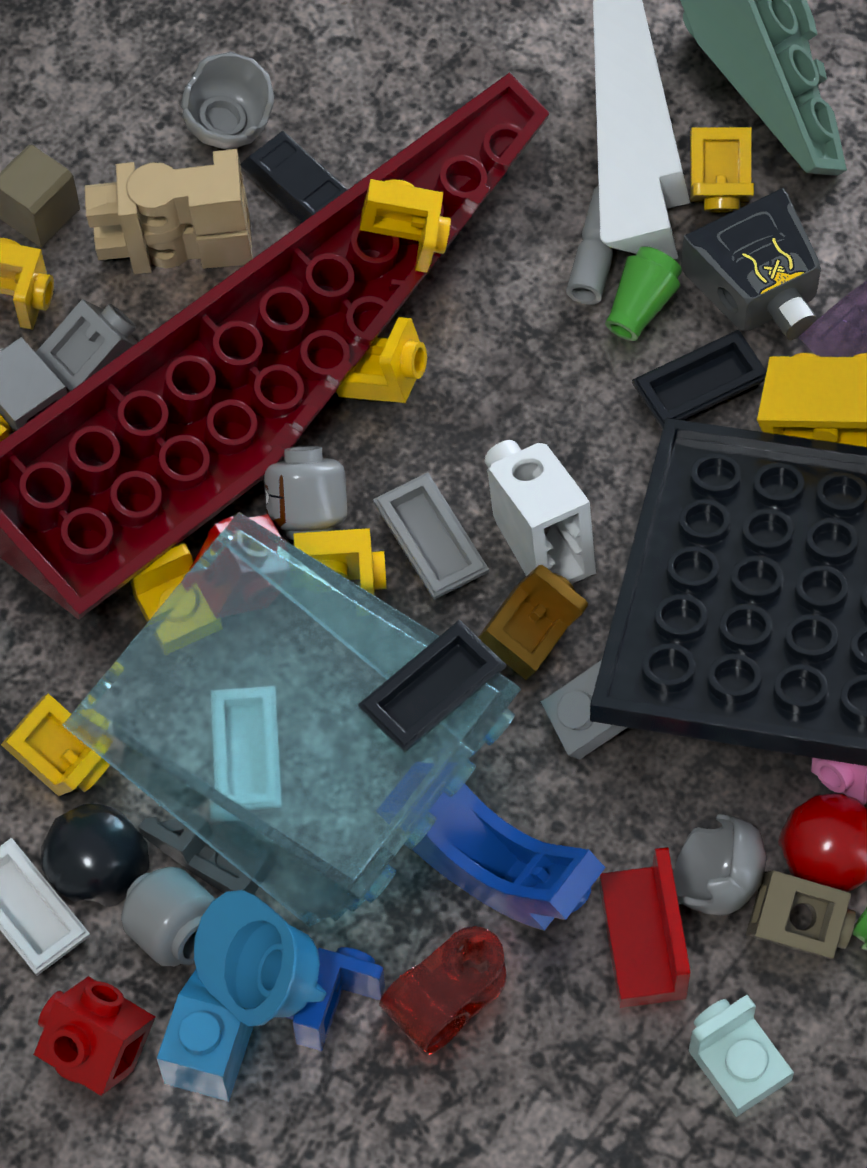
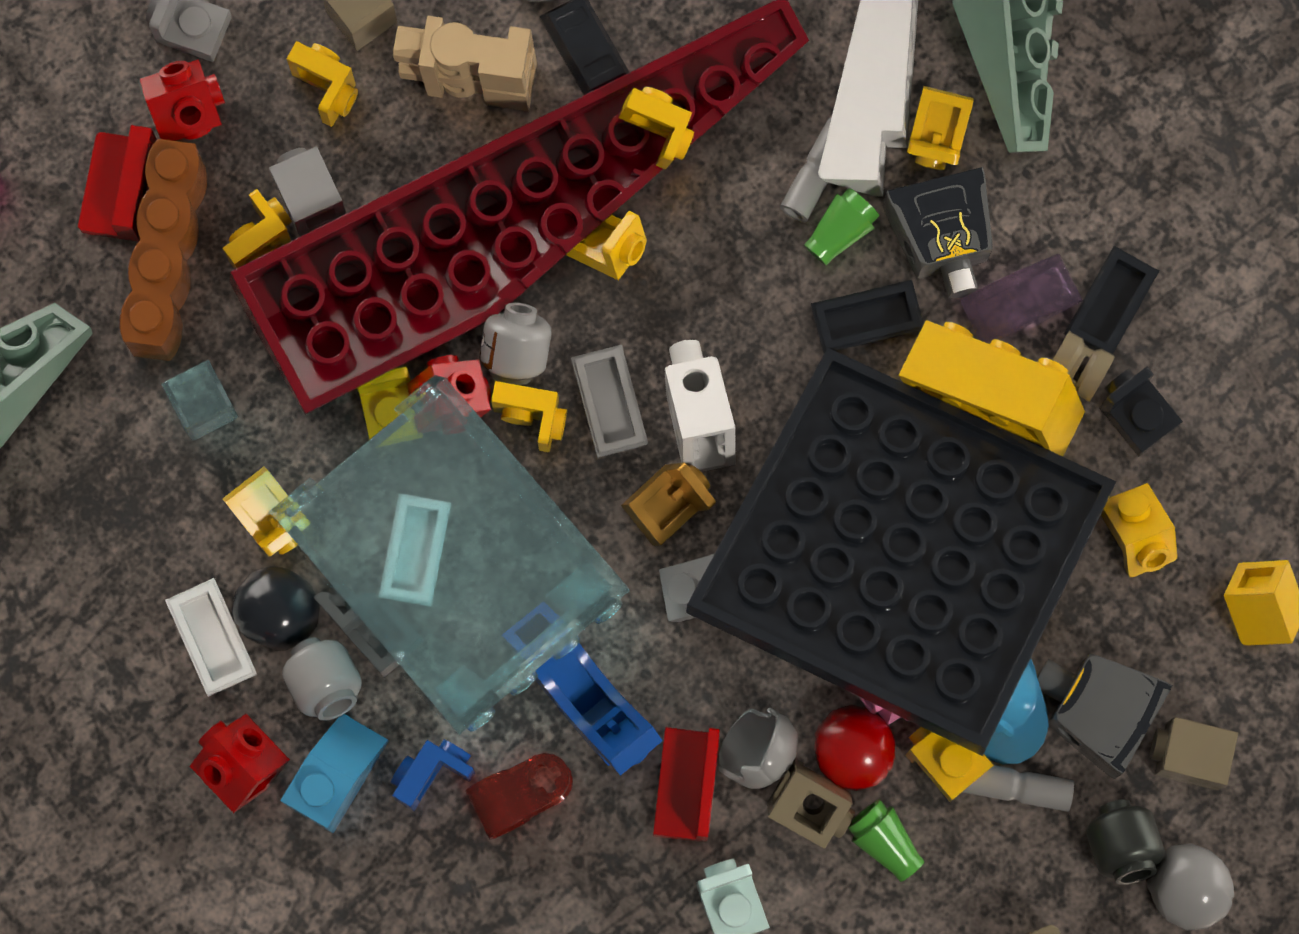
camera: 10 degrees right, 15 degrees up
light grey bracket [35,299,138,391] -> none
dark azure piece [194,890,327,1027] -> none
black tile [358,620,506,754] -> none

